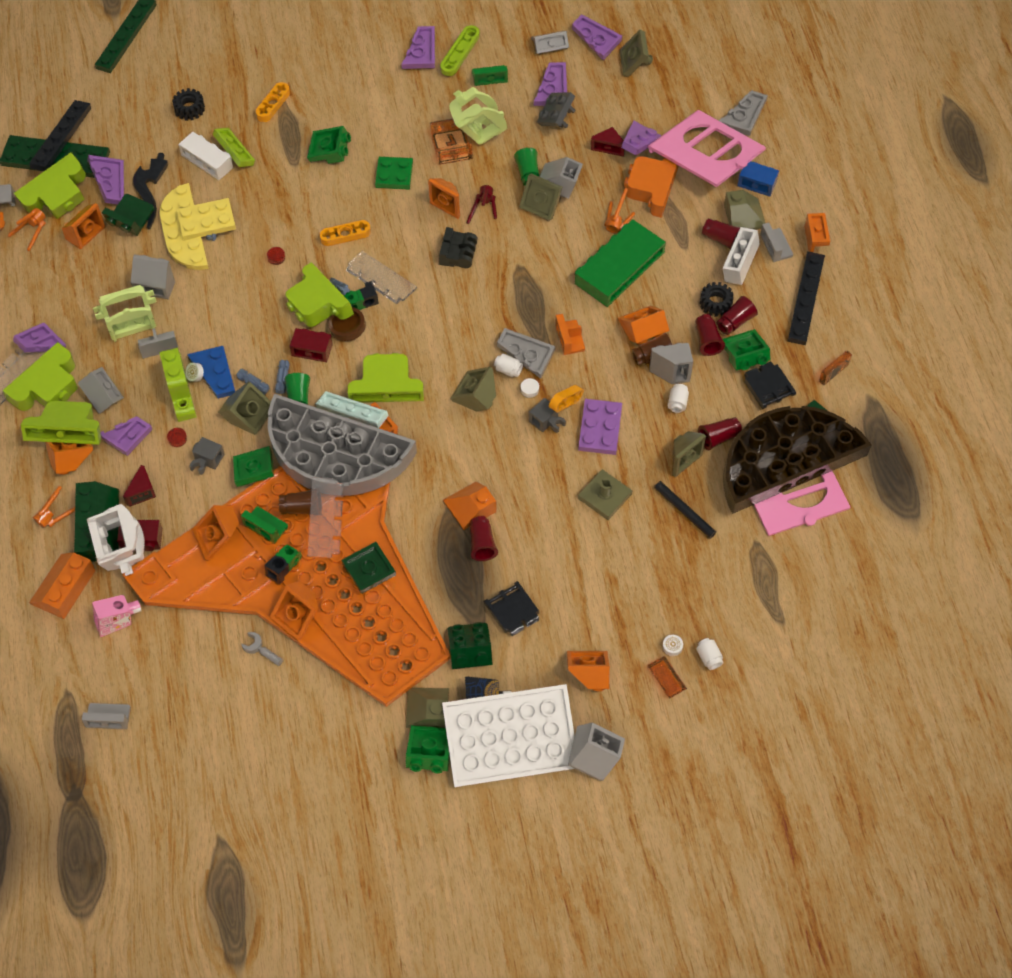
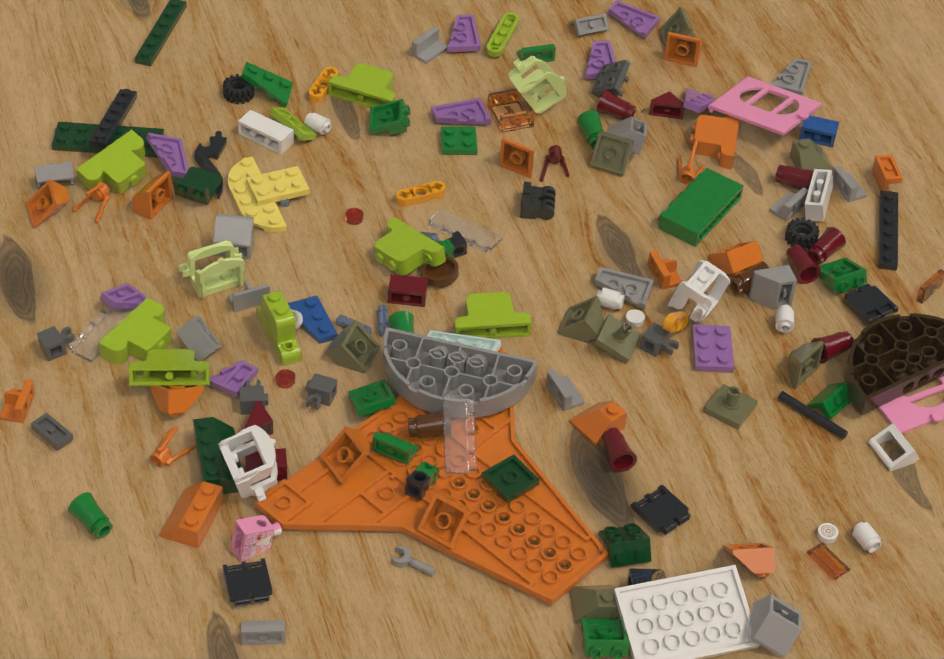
camera: 10 degrees left, 15 degrees down
none -> black plate [222,558,272,606]
none -> dark grey brick [239,380,269,415]
none -> green wing [241,61,293,108]
none -> white brick [304,113,332,135]
none -> lime brick [328,63,395,108]
none -> light grey panel [411,27,448,64]
none -> medium lavender wing [431,98,491,125]
none -> light grey panel [546,369,584,411]
none -> olive tile [594,314,641,364]
none -> dark red plant [596,90,636,120]
none -> orange slope [664,32,703,67]
none -> white animal [667,260,730,323]
none -> light grey panel [770,187,808,221]
none -> green panel [807,382,851,419]
none -> white tile [868,423,920,471]

